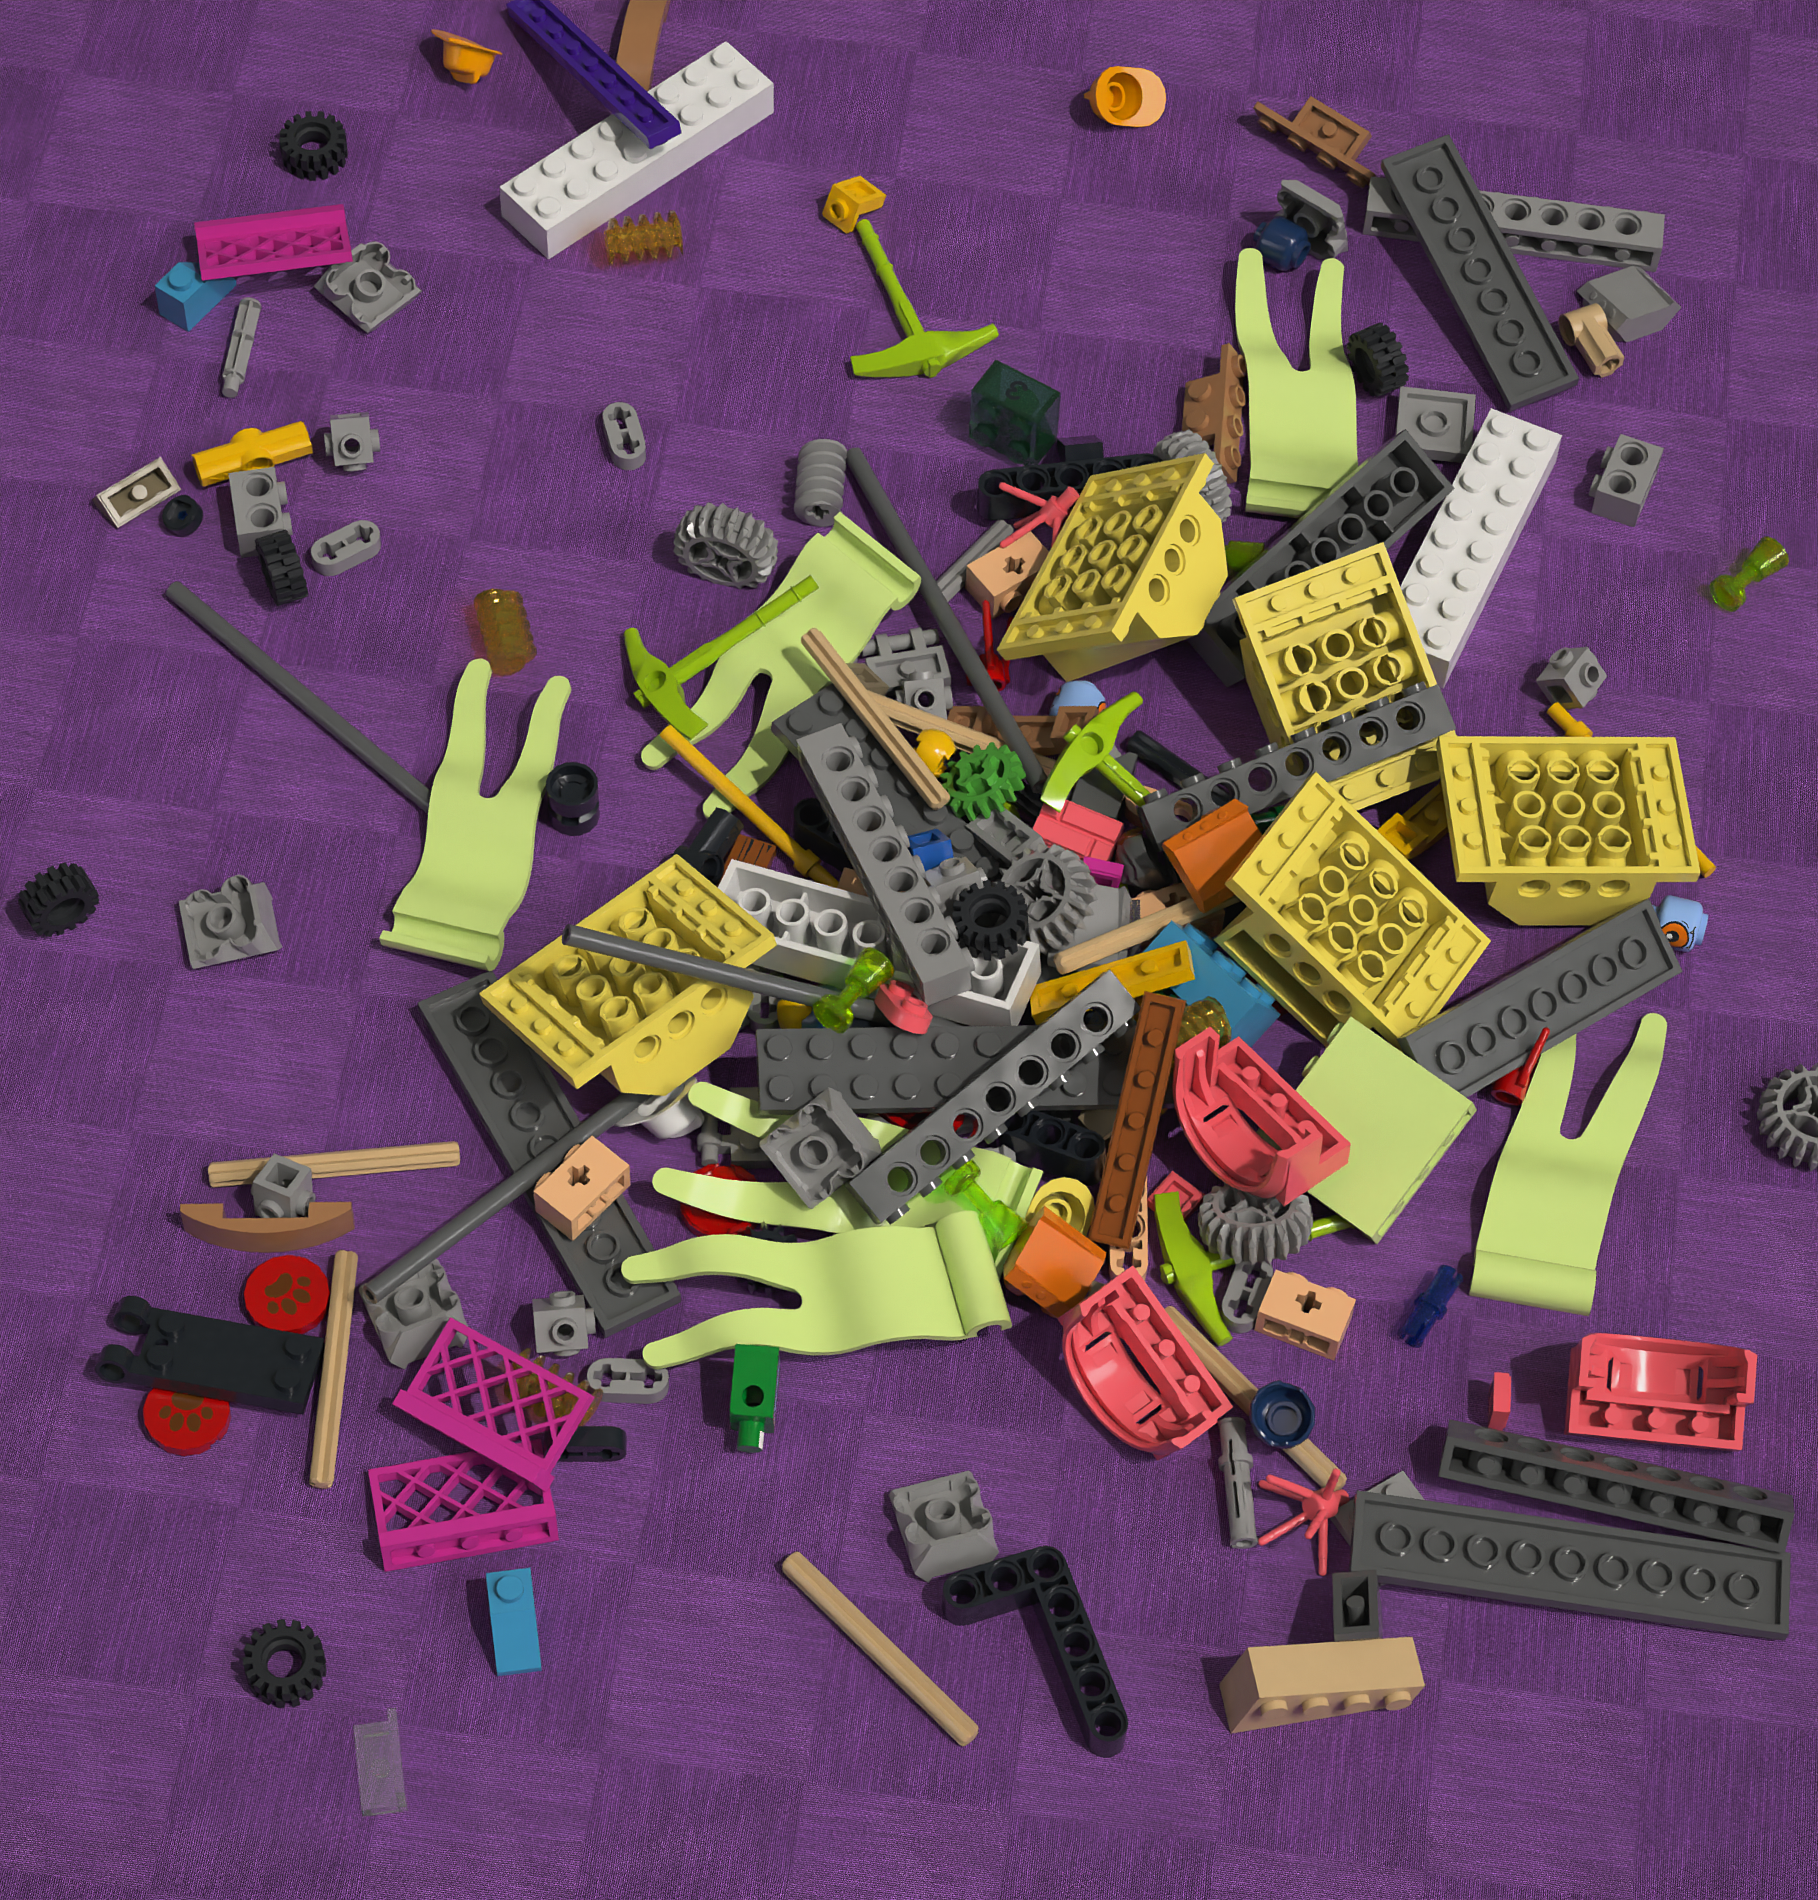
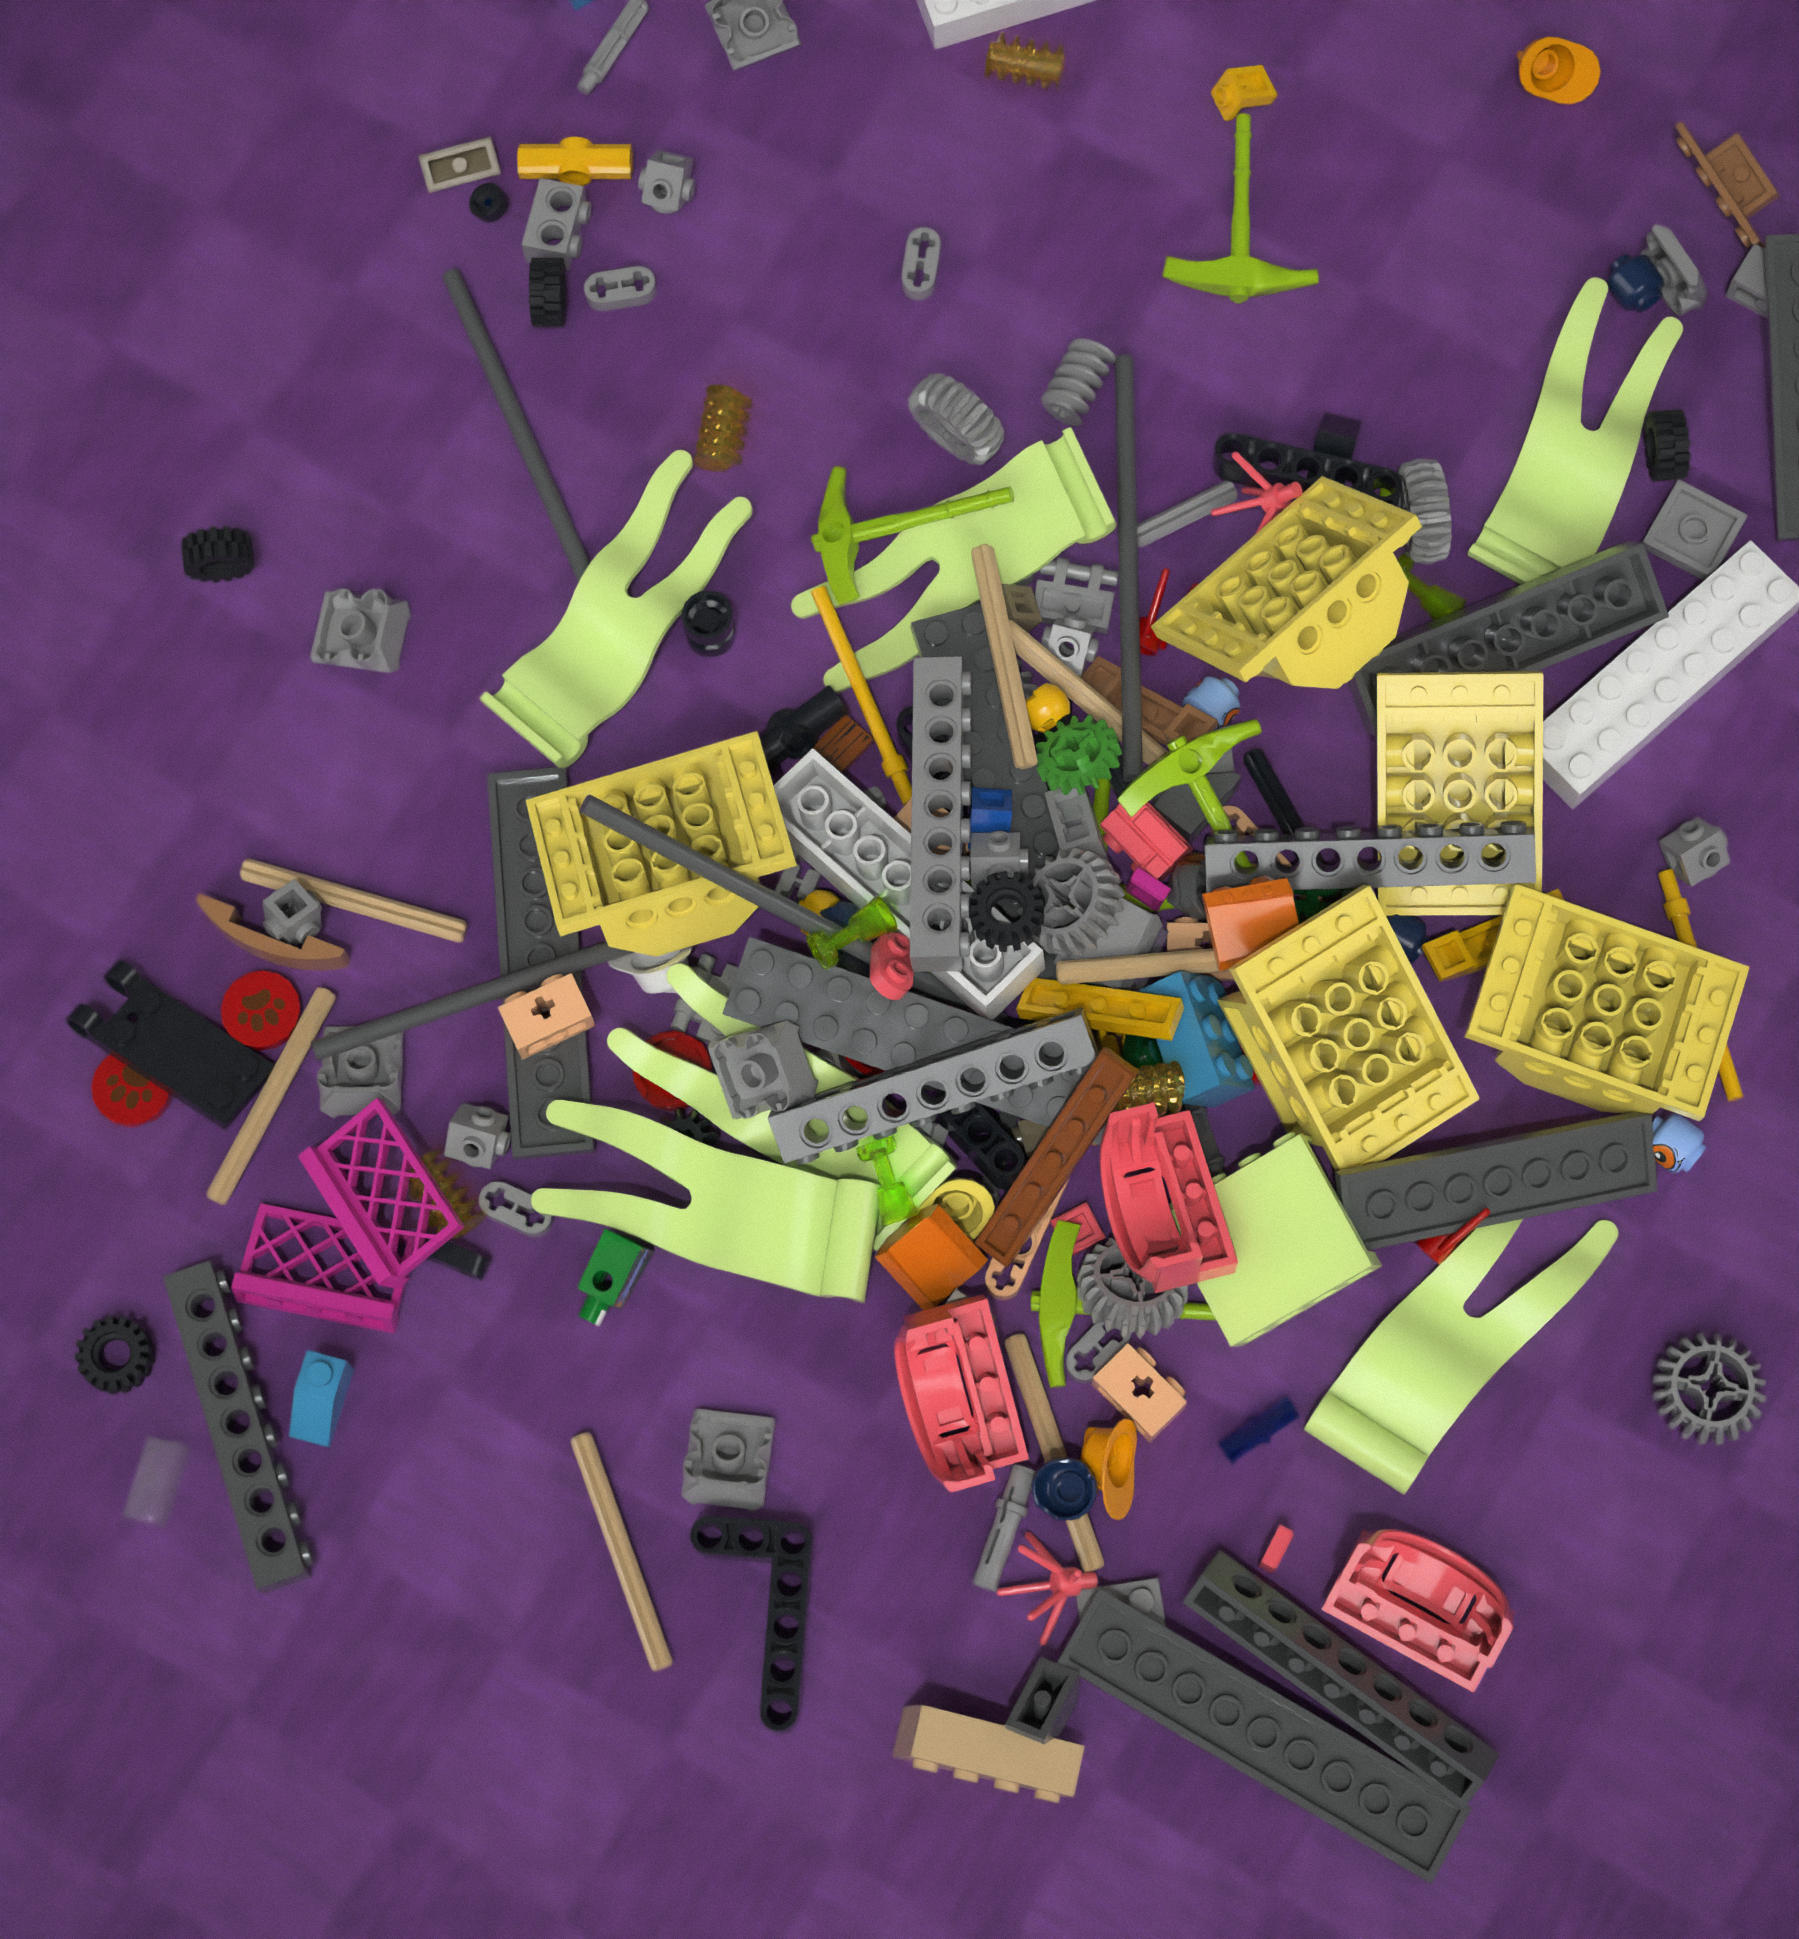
camera: 30 degrees right, 15 degrees up
light nougat brick [965,531,1049,619] -> none
brick [969,359,1061,466] -> none
medium nougat bracket [1182,343,1247,484] -> none
none -> dark grey brick [163,1260,315,1594]
none -> light orange piece [1081,1418,1137,1520]

